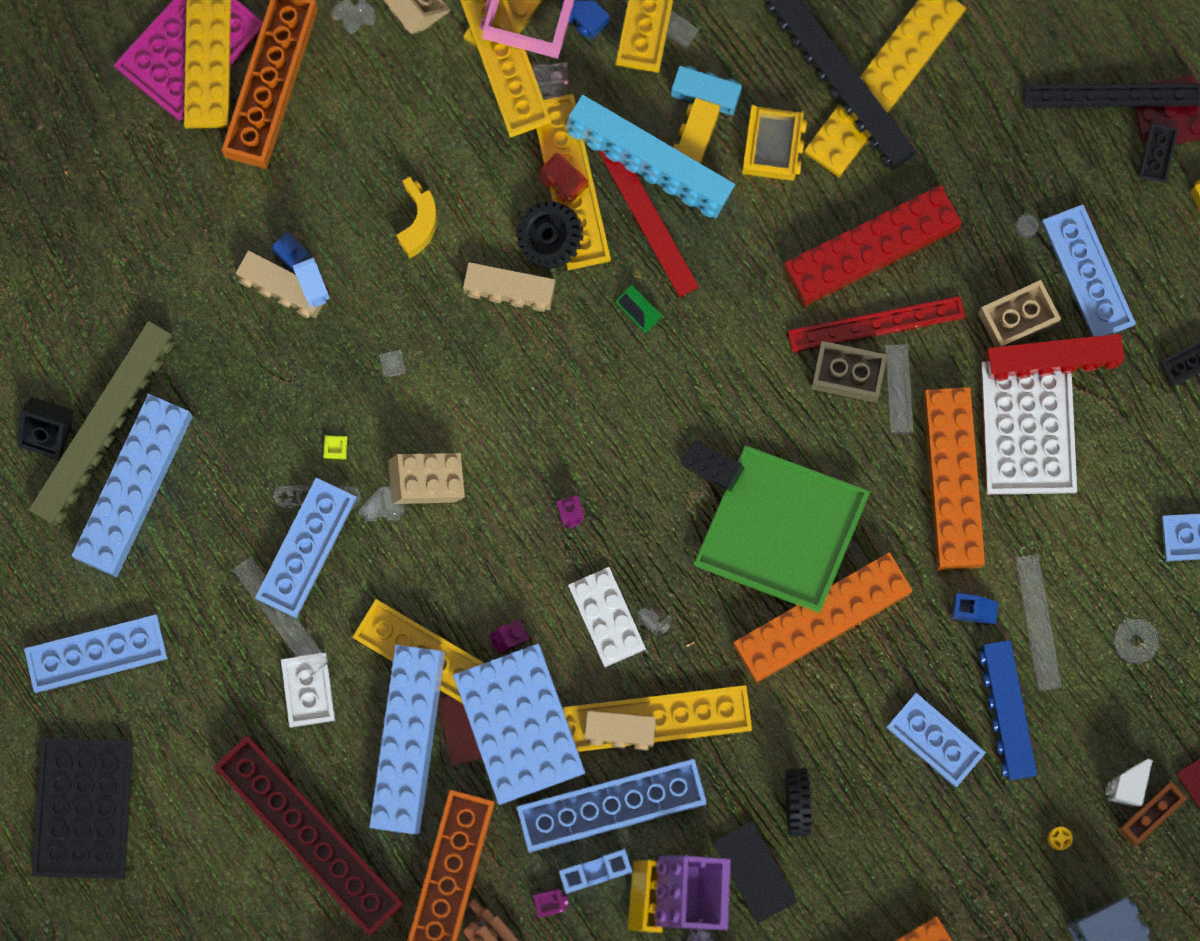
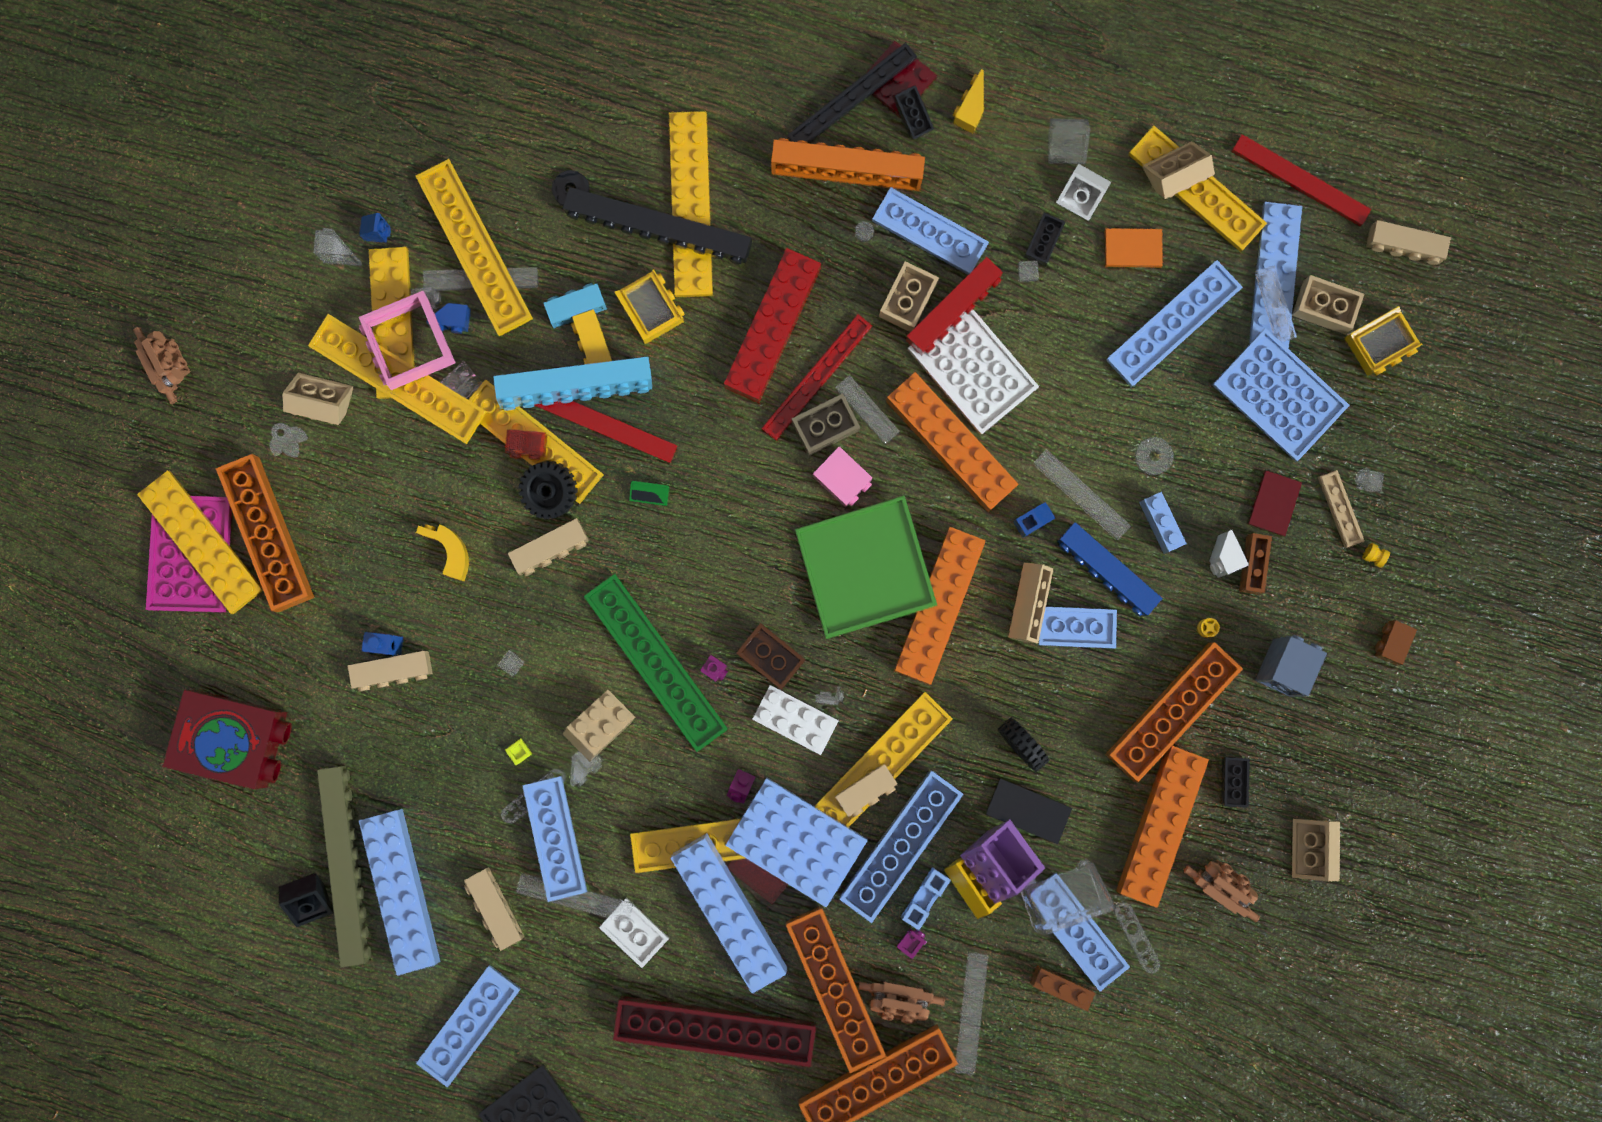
camera: 45 degrees left, 5 degrees up
light blue slope [293,258,330,307] -> none
black piece [681,440,745,492] -> none
none -> dark red brick [162,690,292,790]
none -> tan brick [464,867,525,951]
none -> green plate [584,574,728,752]
none -> reddish brown brick [736,623,806,690]
none -> orange brick [771,138,925,191]
none -> bright pink brick [813,447,872,508]
none -> tan brick [1009,563,1053,644]
none -> clear plate [1018,261,1039,282]
none -> orange brick [1105,642,1243,782]
none -> light blue brick [1139,492,1186,554]

